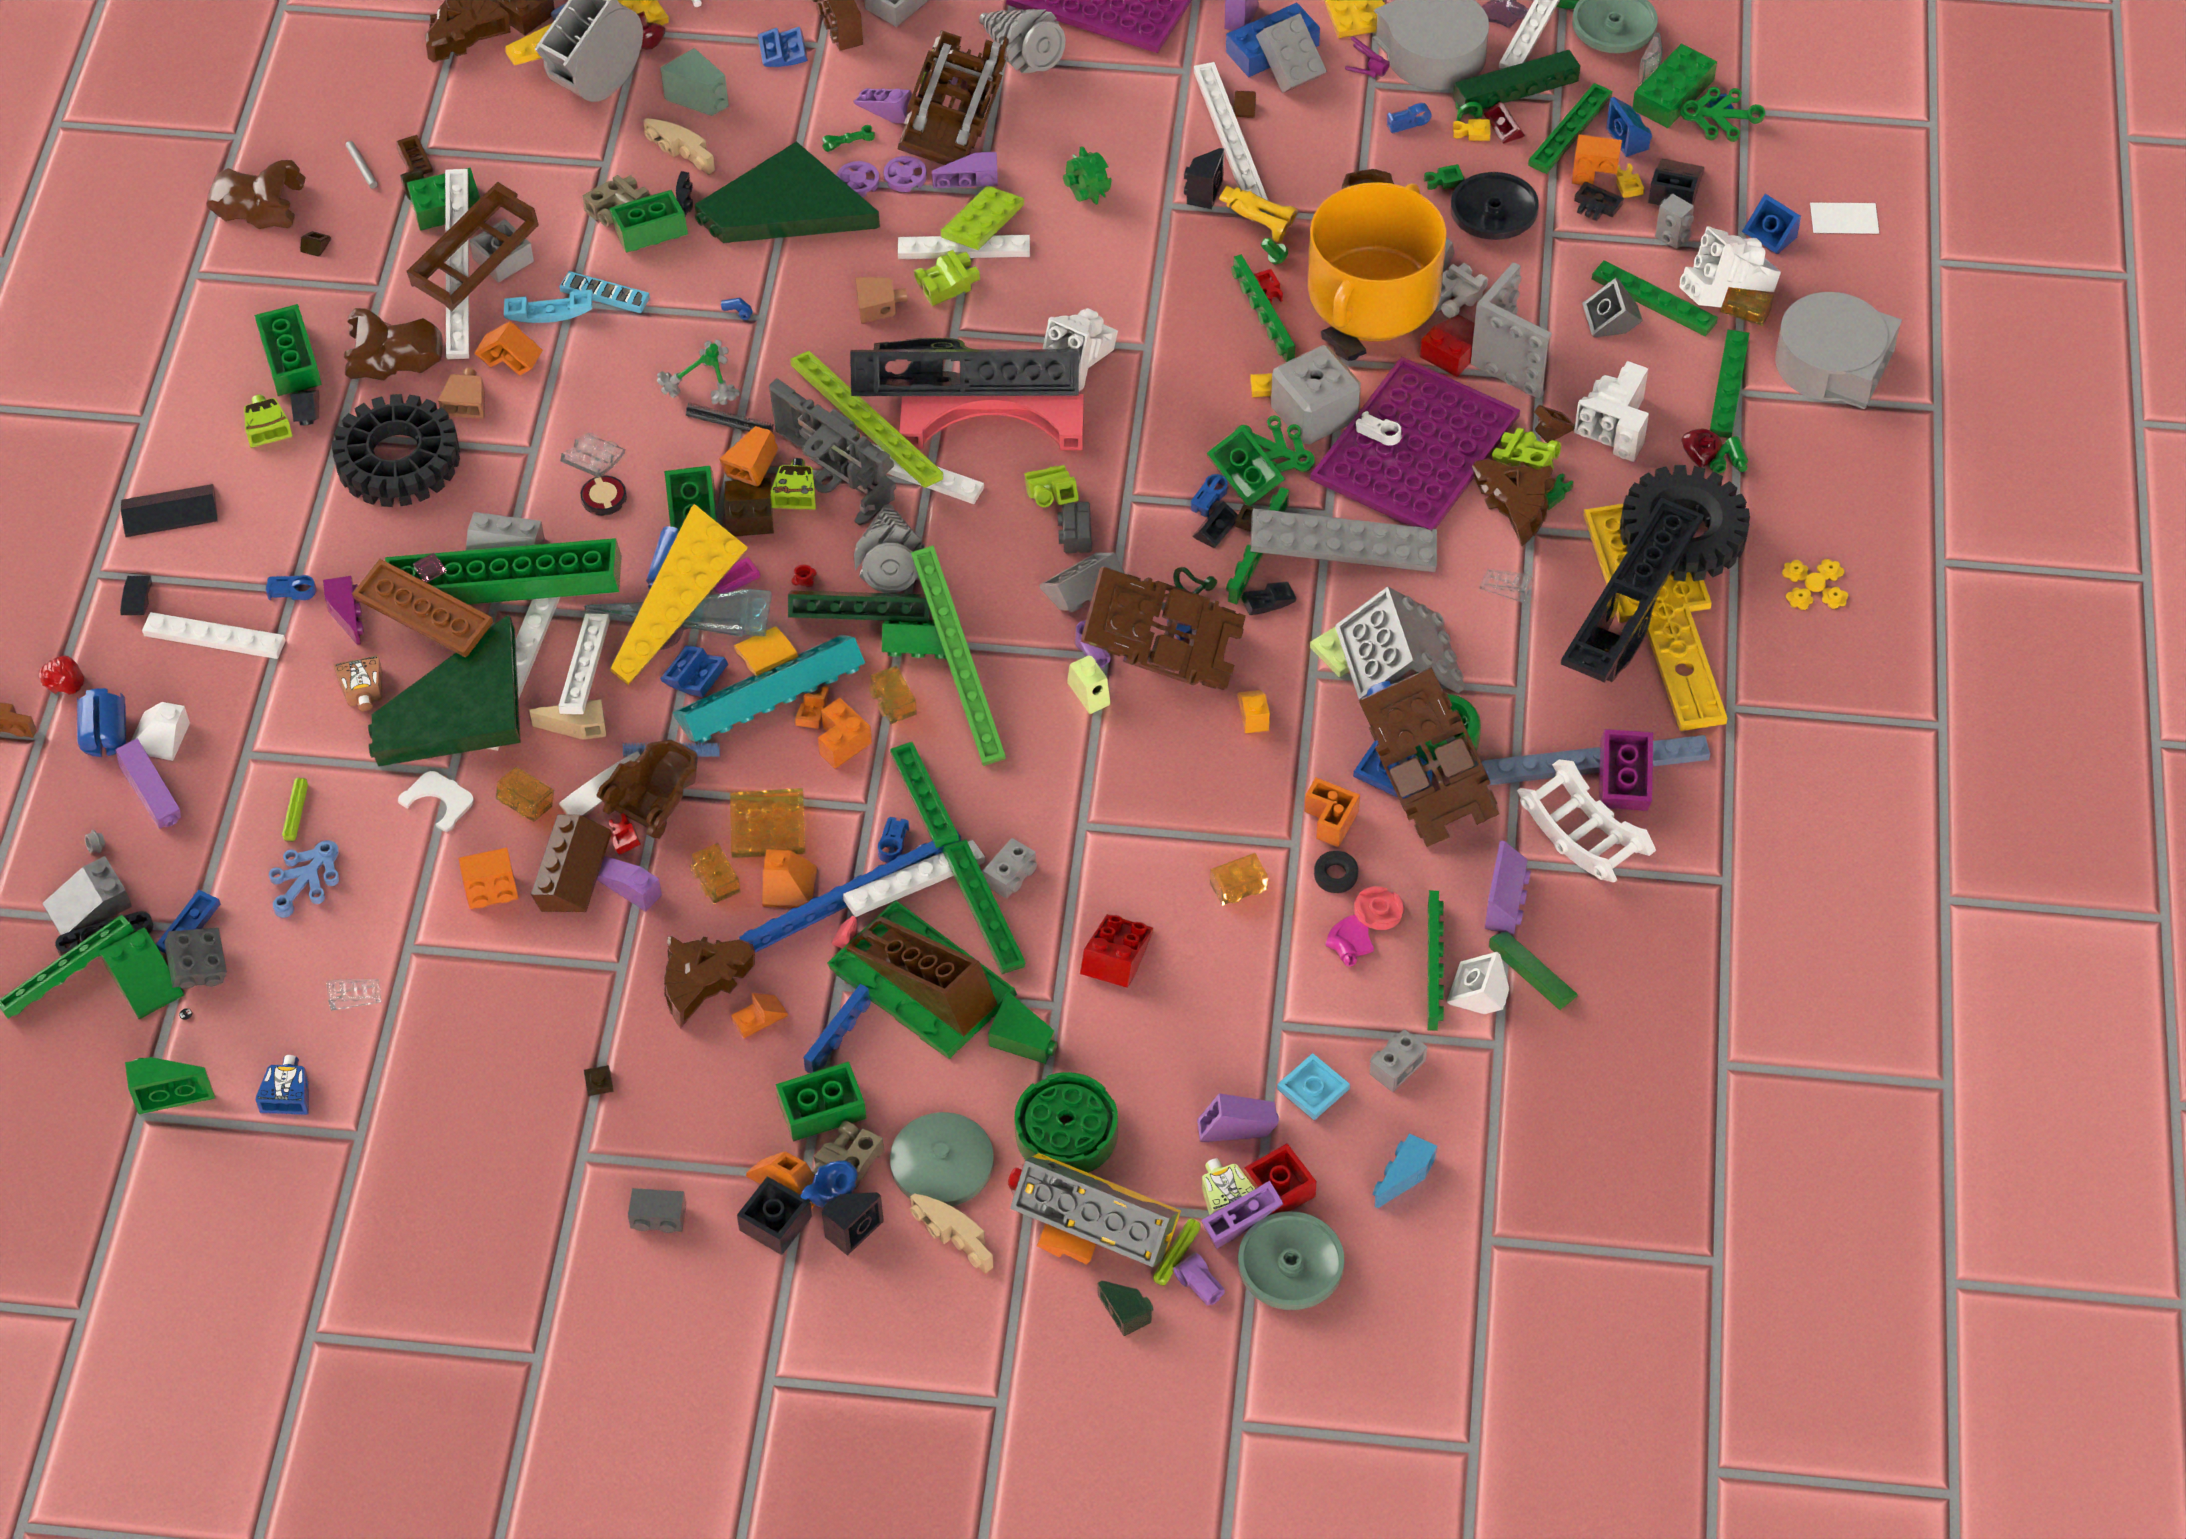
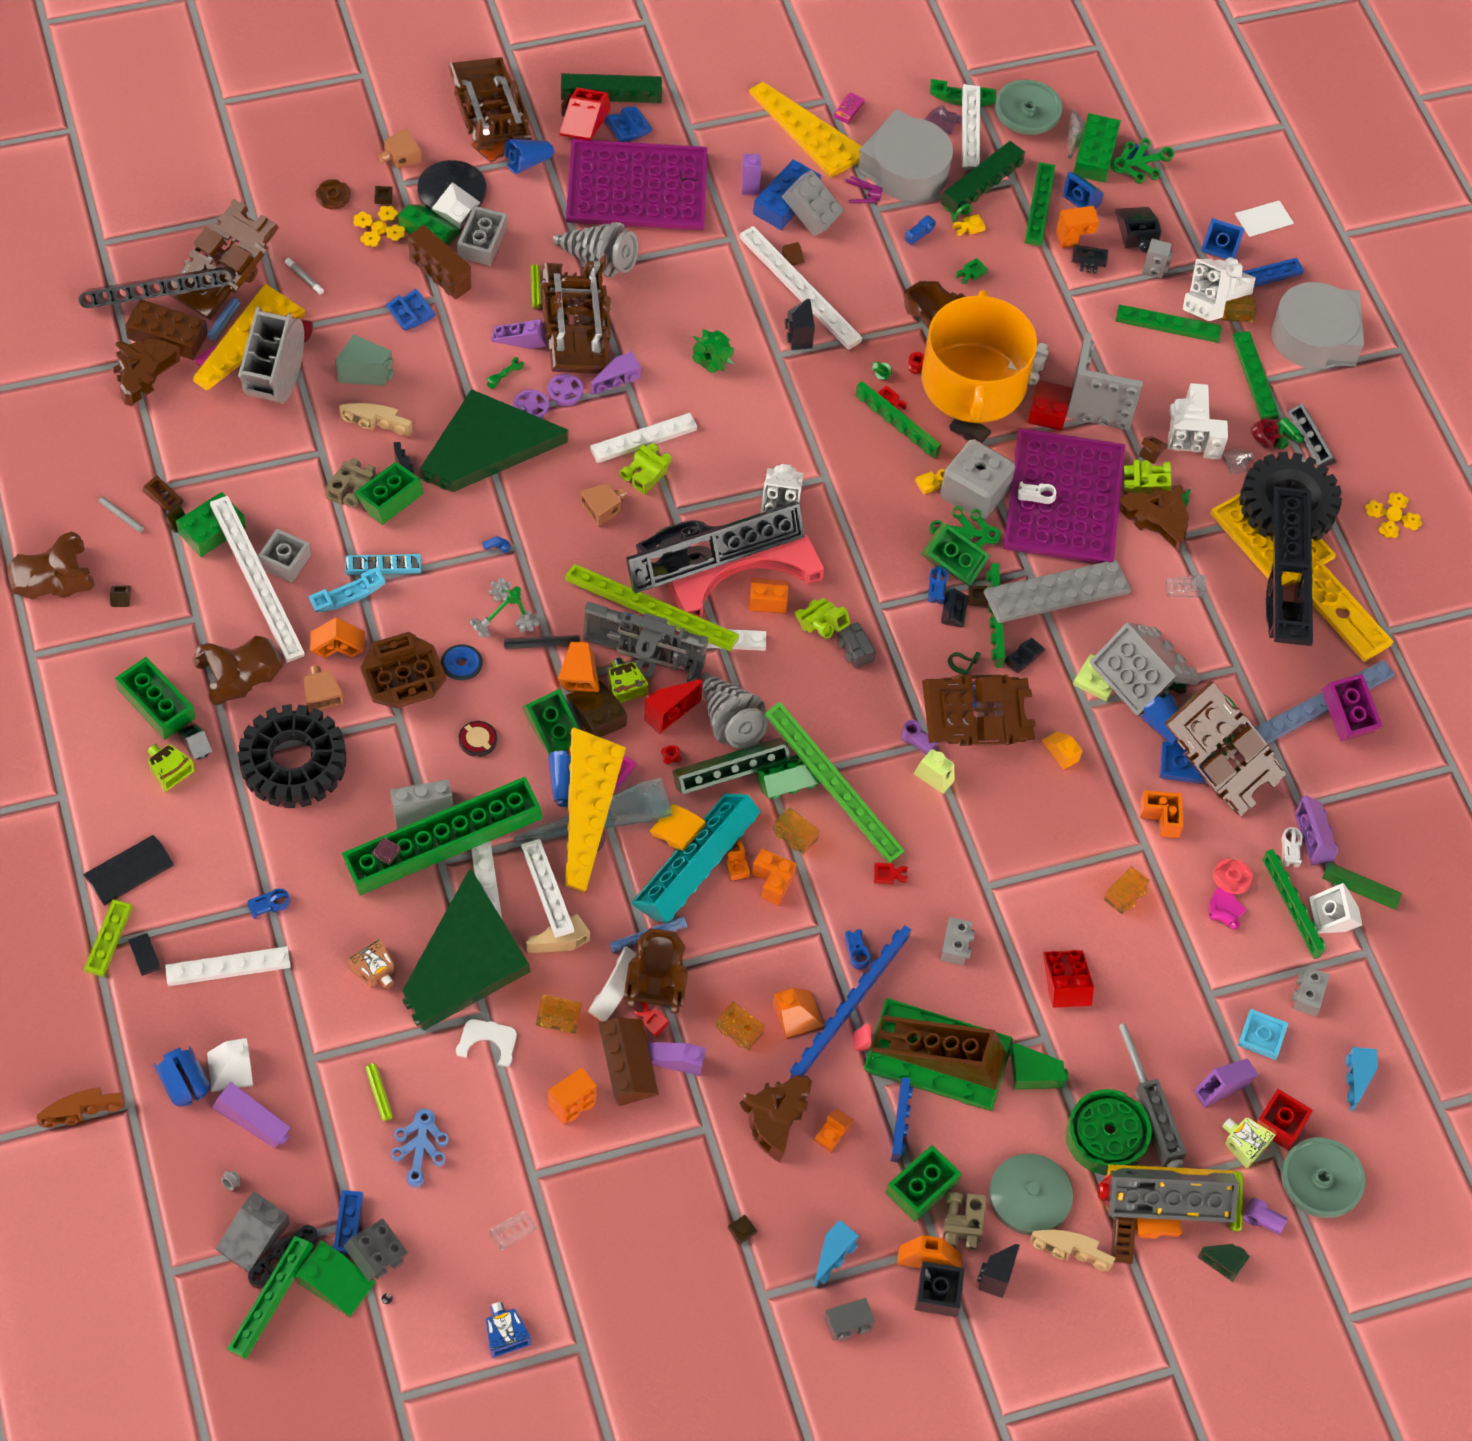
camera: 30 degrees left, 5 degrees up
red hair [39,656,84,695] -> none
green slope [125,1057,215,1114] -> none
magenta slope [323,576,364,645] -> none
dark orange plate [352,559,494,658] -> none
reddish brown piece [407,182,539,312] -> none
clear slope [560,433,626,478] -> none
blue slope [660,646,728,697] -> none
clear yellow plate [730,788,806,858] -> none
blue hair [801,1161,858,1208] -> none
white plate [843,840,985,917] -> none
green plate [890,742,959,848] -> none
lime plate [941,186,1024,250] -> none
green plate [943,839,1026,974] -> none
light grey slope [1039,553,1125,612] -> none
medium lavender slope [1201,1181,1283,1249] -> none
yellow piece [1219,185,1298,243] -> none
black tyre [1314,851,1359,893] -> none
black dish [1451,172,1539,240] -> none
dark red slope [1484,101,1525,144] -> none
white fence [1517,759,1656,882] -> none
dark grey slope [1582,278,1643,337] -> none
yellow plate [1616,163,1644,198] -> none
none -> lime tile [84,899,133,977]
none -> reddish brown piece [360,632,446,708]
none -> blue wheel [441,644,483,681]
none -> red slope [644,679,703,734]
none -> orange slope [749,577,788,614]
none -> dark azure slope [814,1220,859,1288]
none -> red plate [874,862,908,884]
none -> reddish brown slope [1111,1217,1136,1264]
none -> dark grey piece [1119,1023,1186,1168]
none -> clear slope [1222,448,1254,475]
none -> blue plate [1242,257,1304,287]
none -> white piece [1281,827,1303,867]
none -> slope [1287,403,1337,466]

